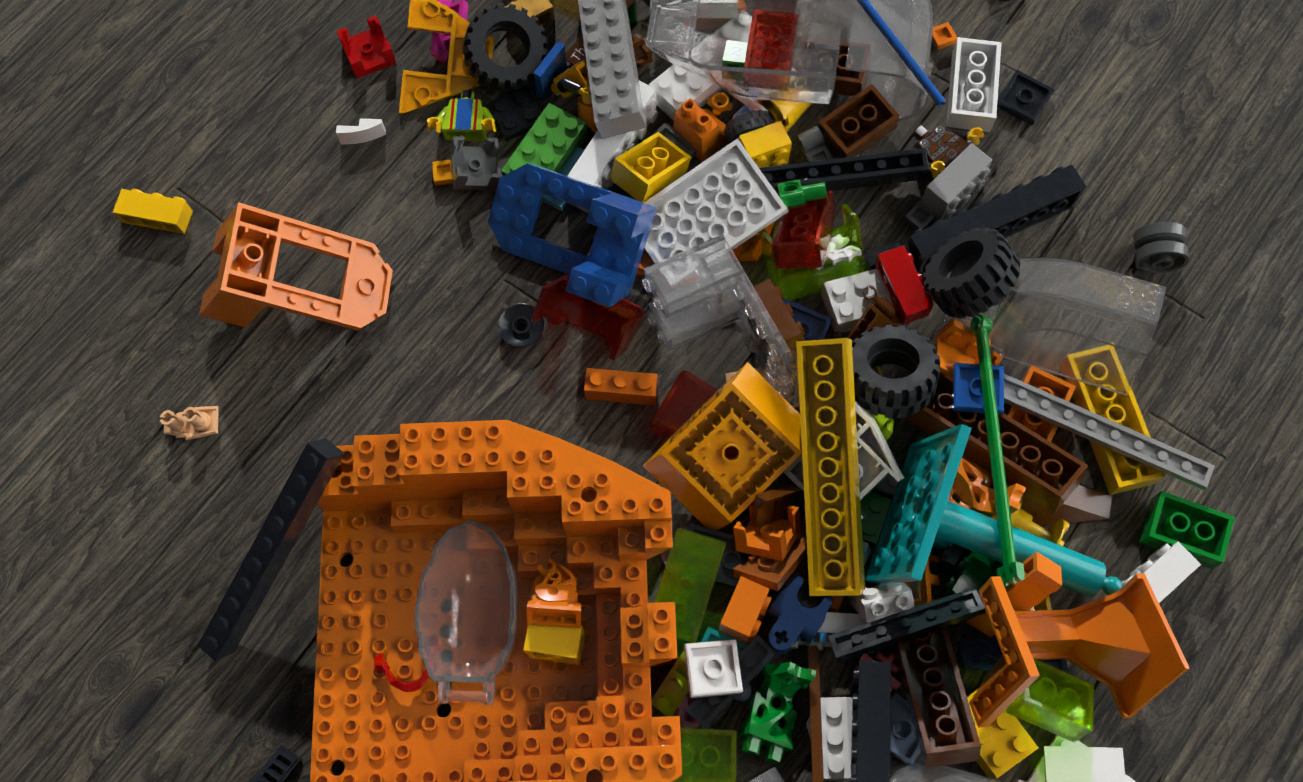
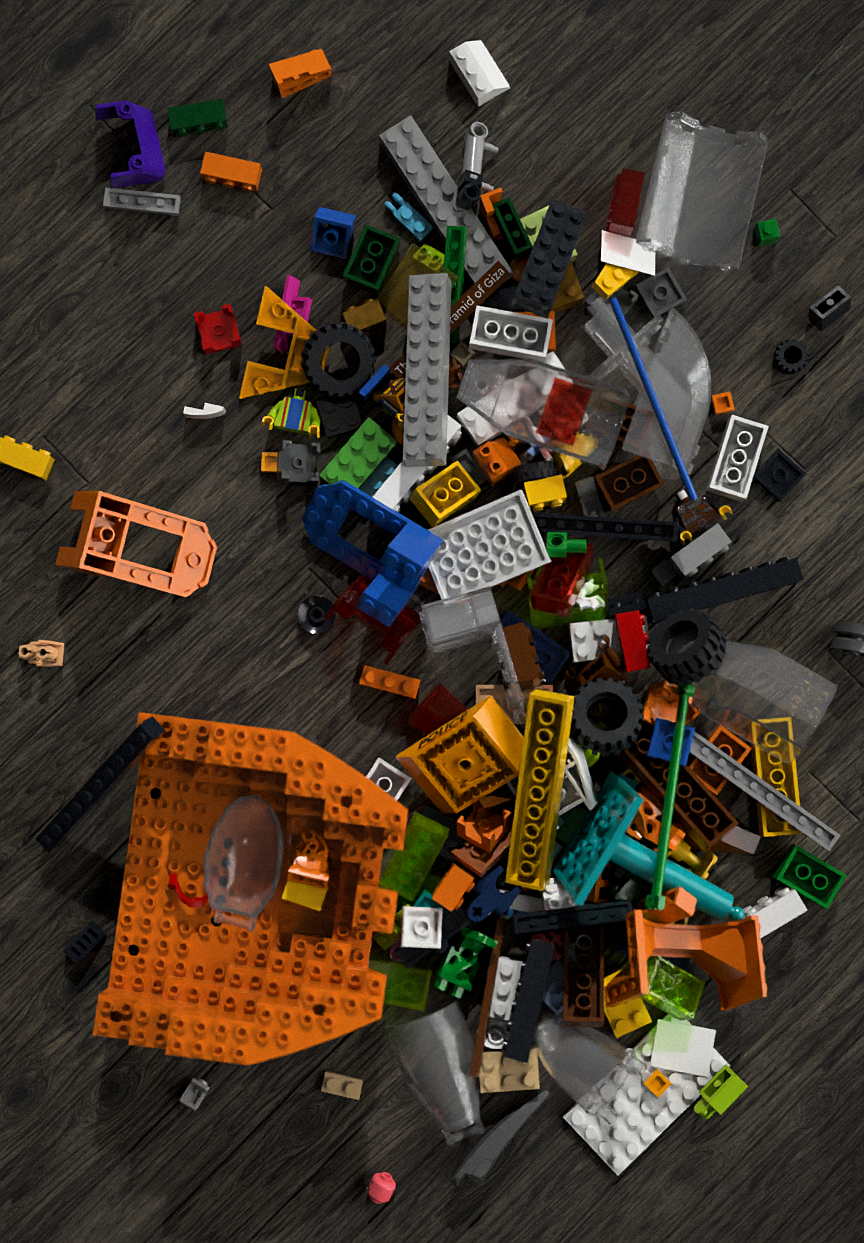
camera: 10 degrees right, 15 degrees up
brick [722,40,749,79] -> none

